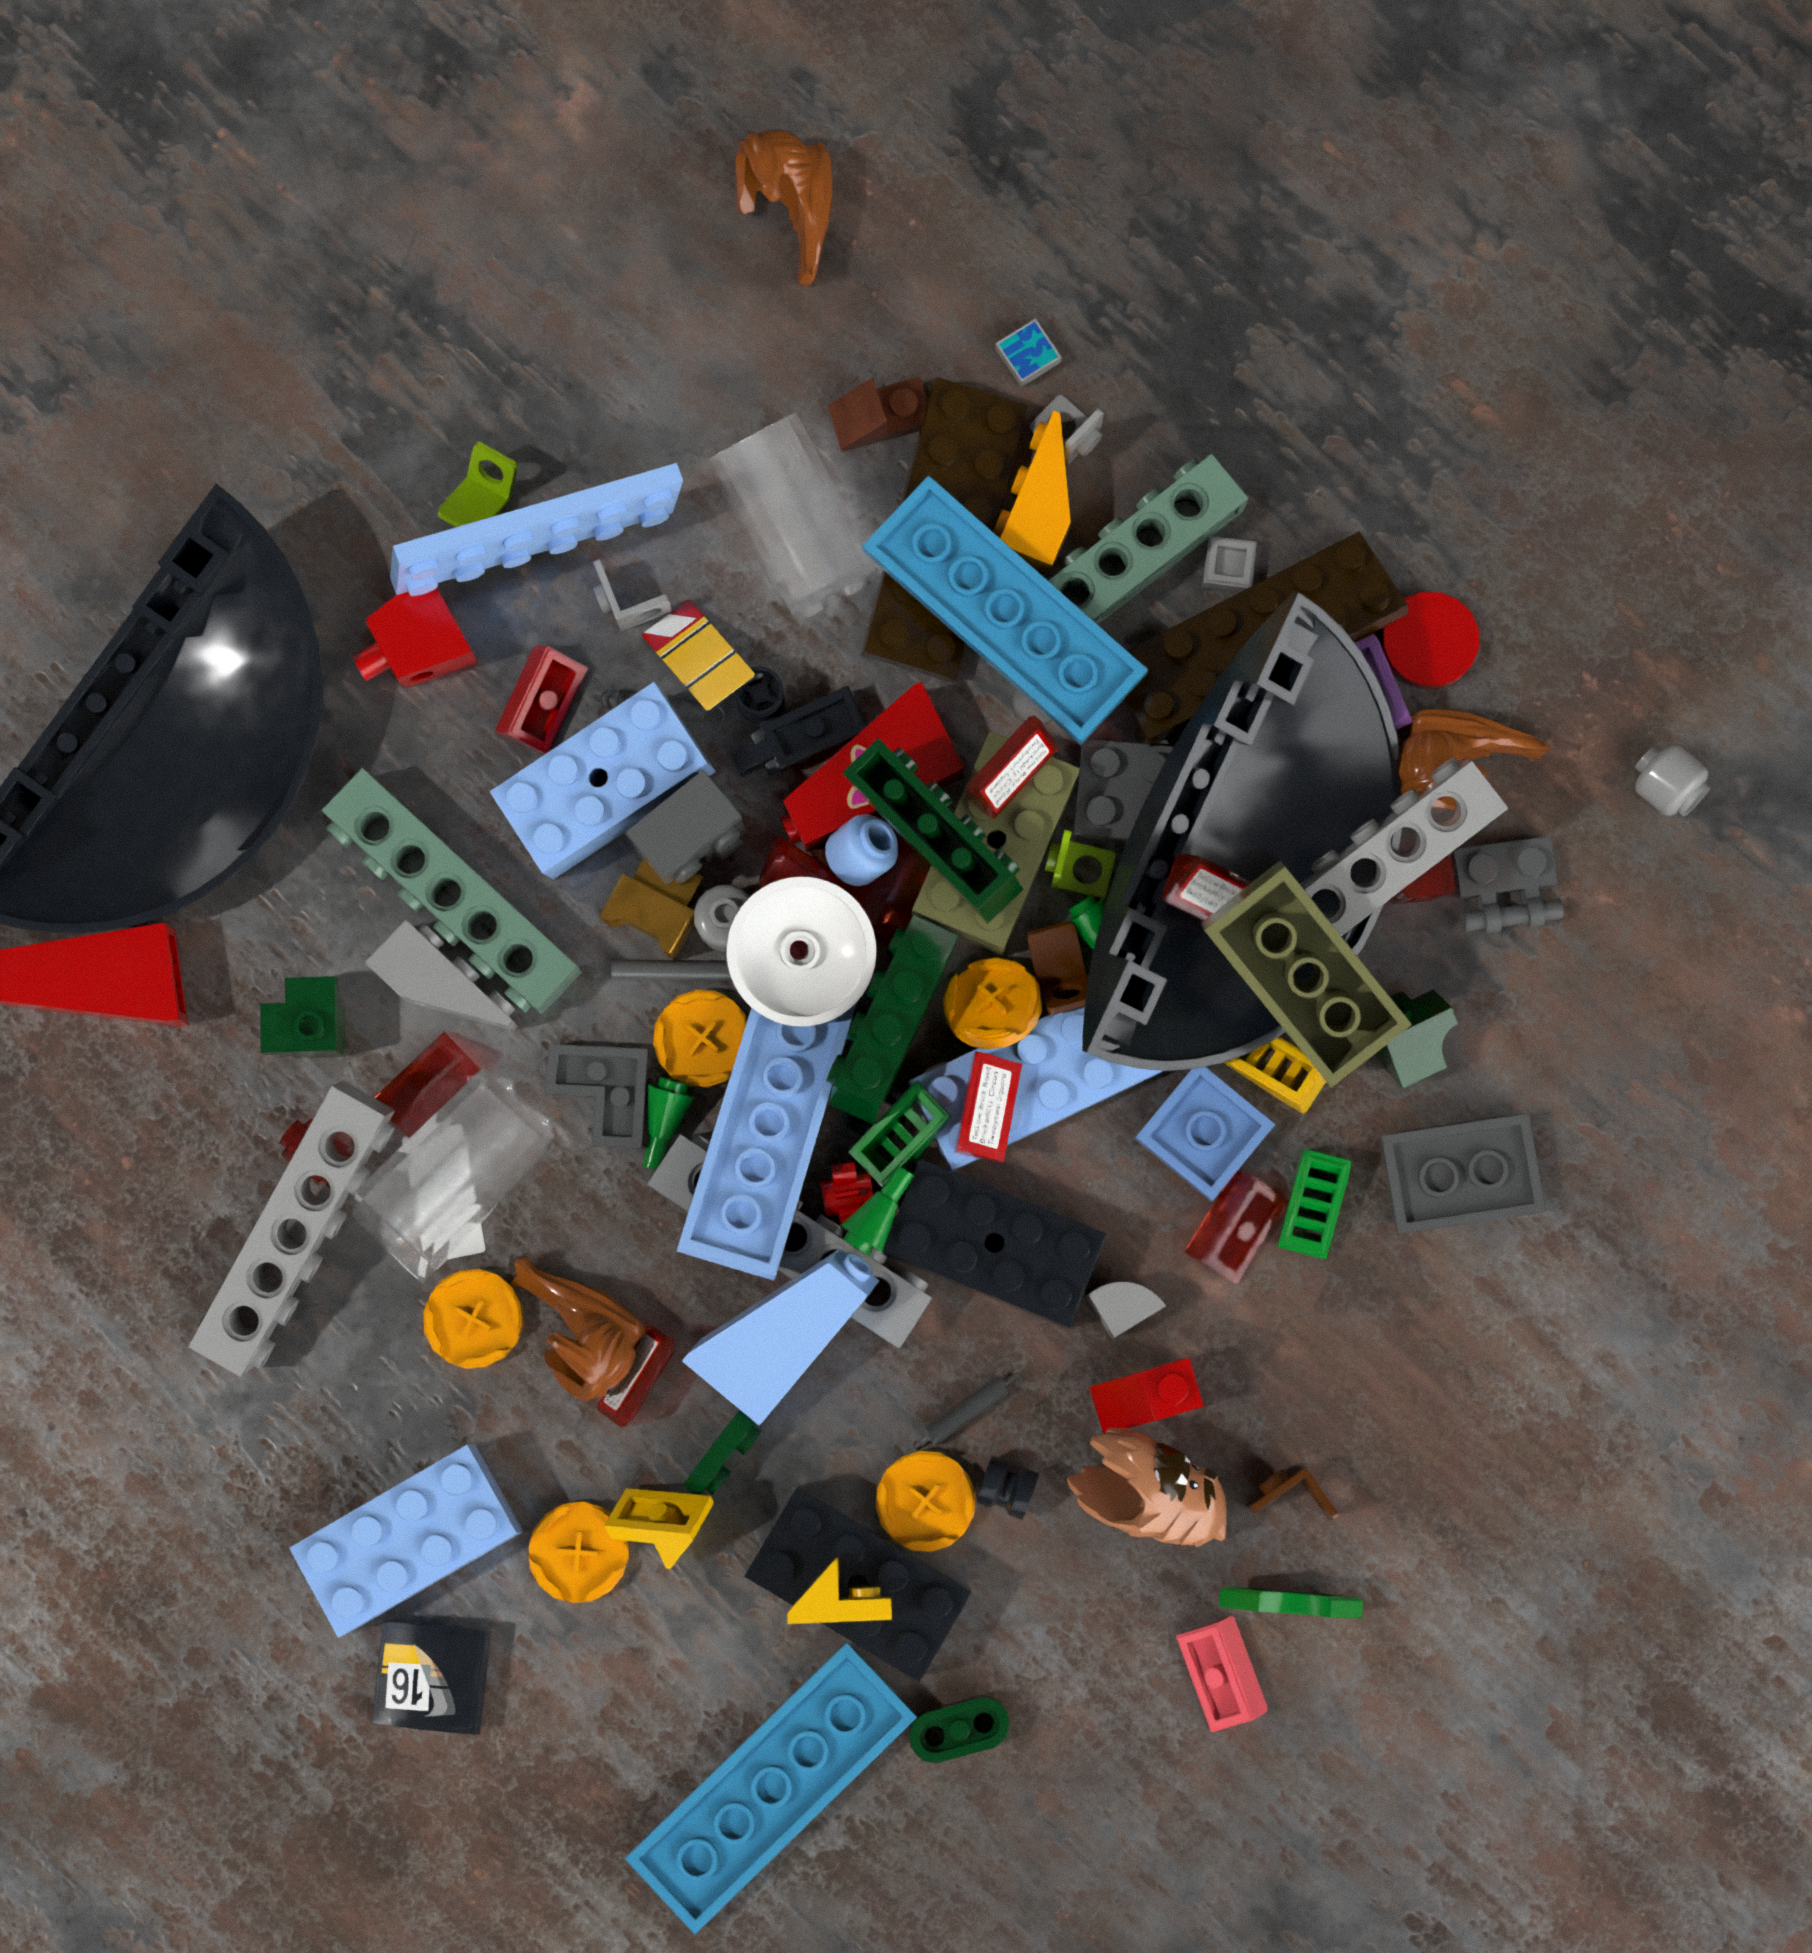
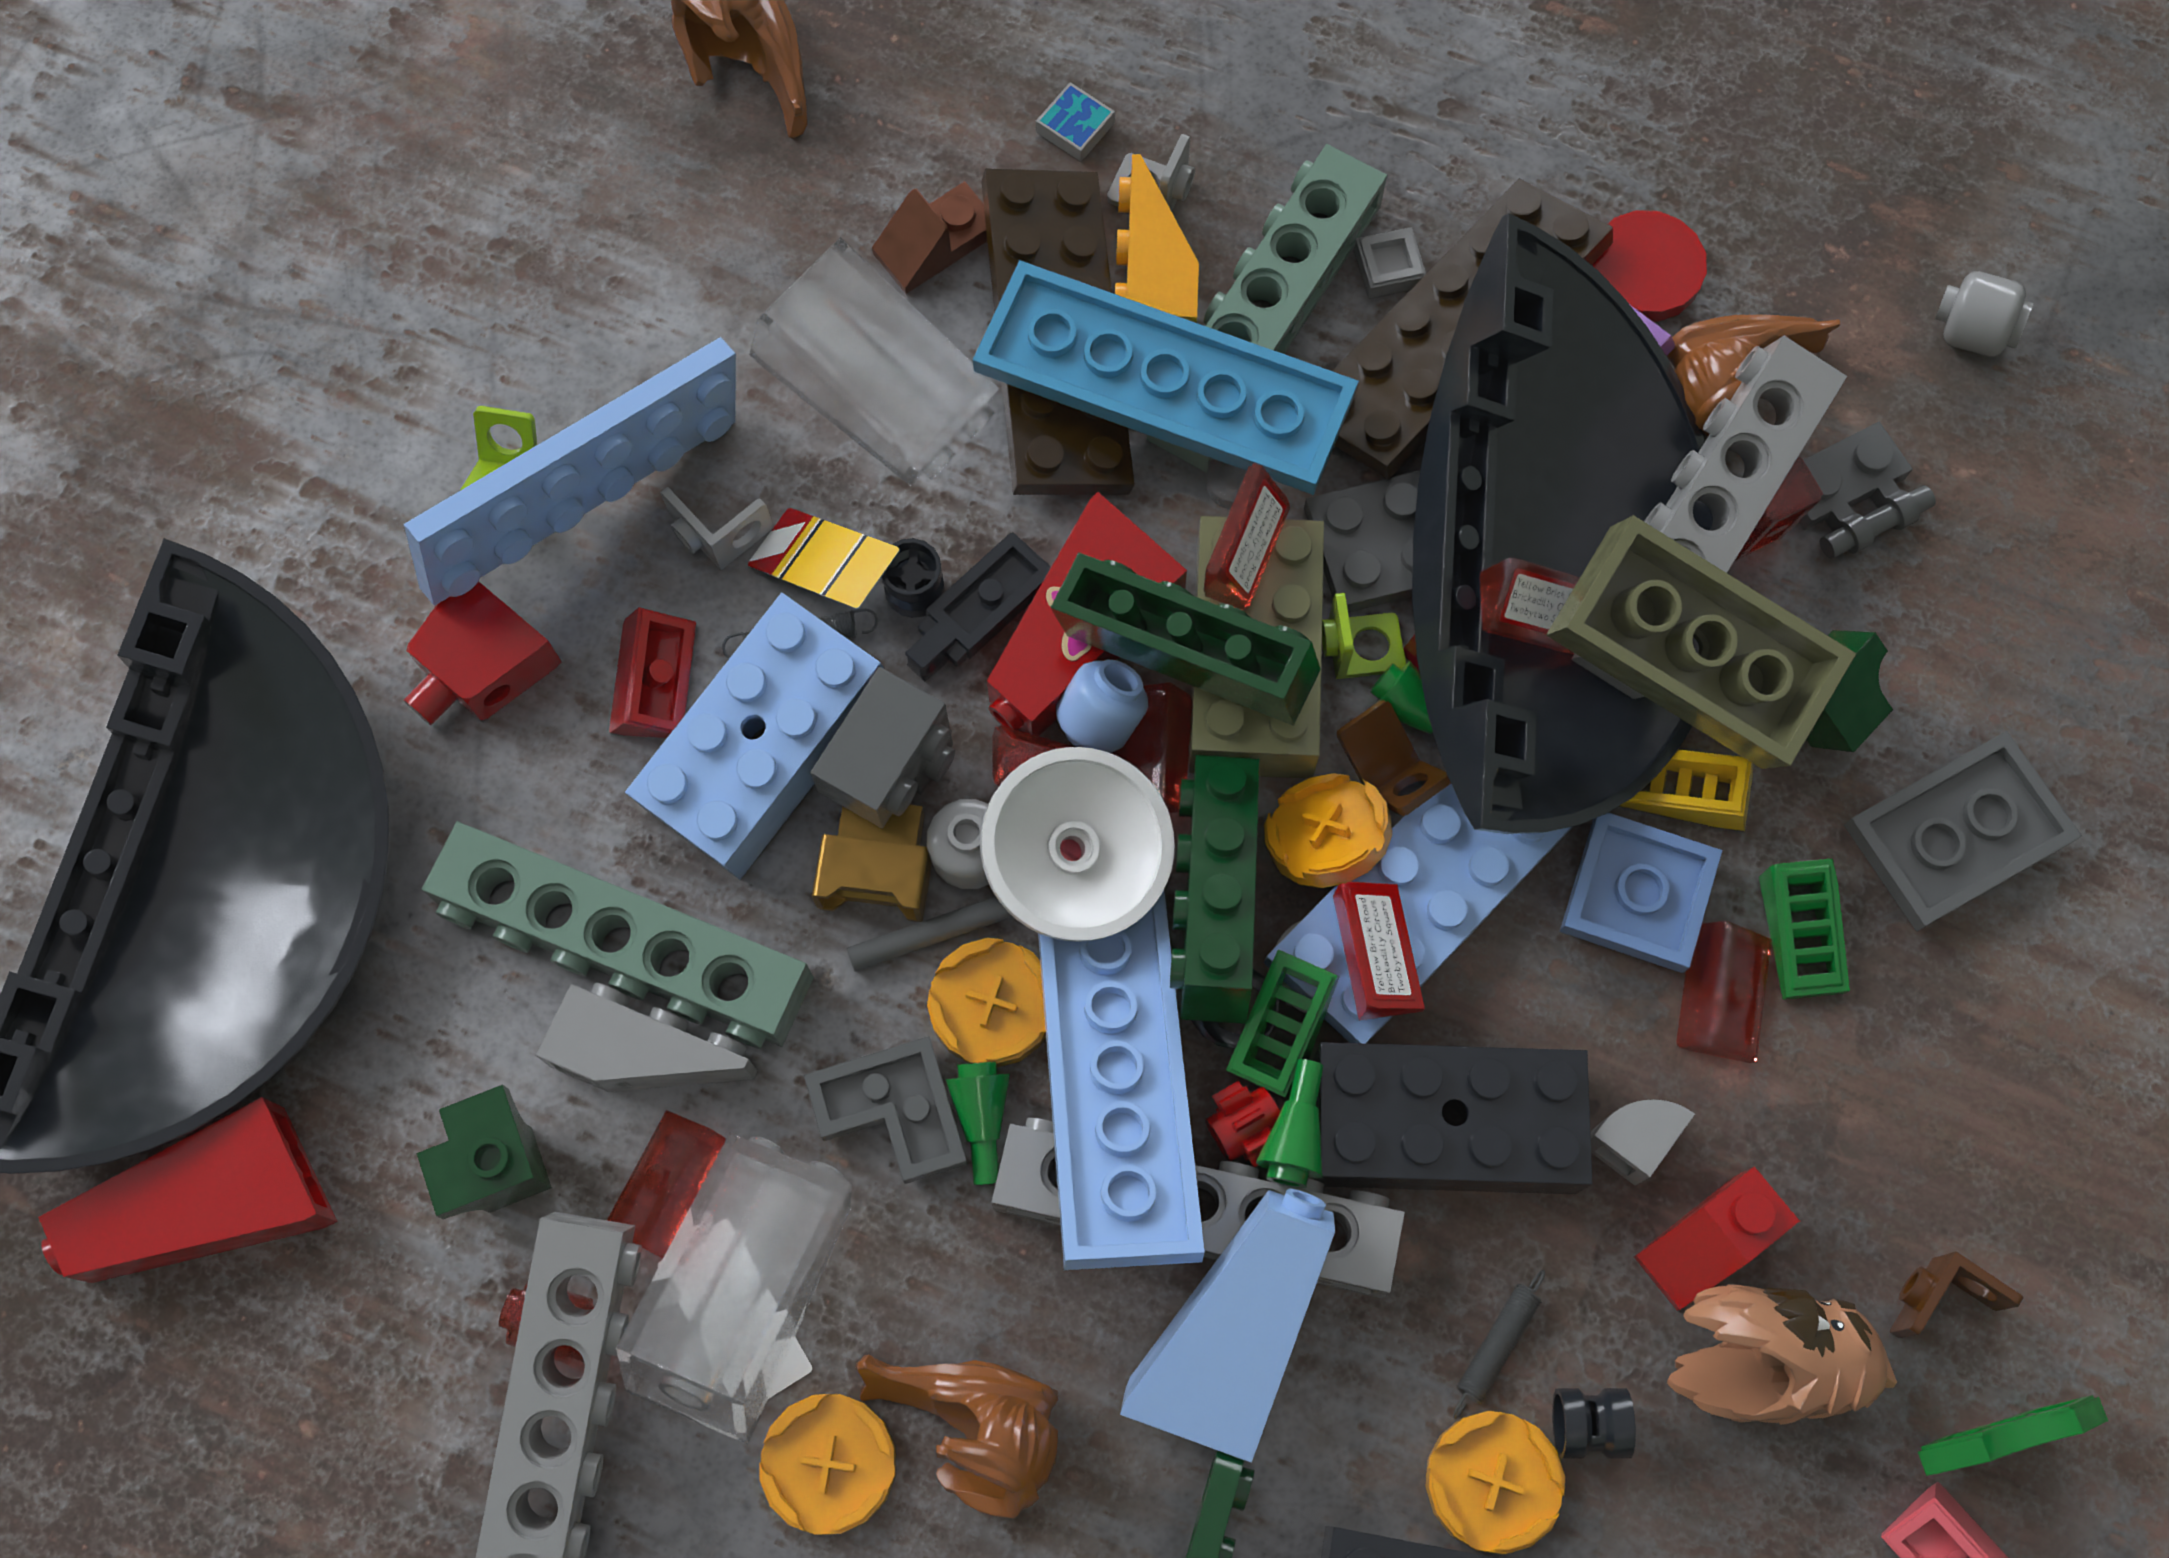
camera: 20 degrees left, 10 degrees down
slope [597,1325,679,1428] -> none

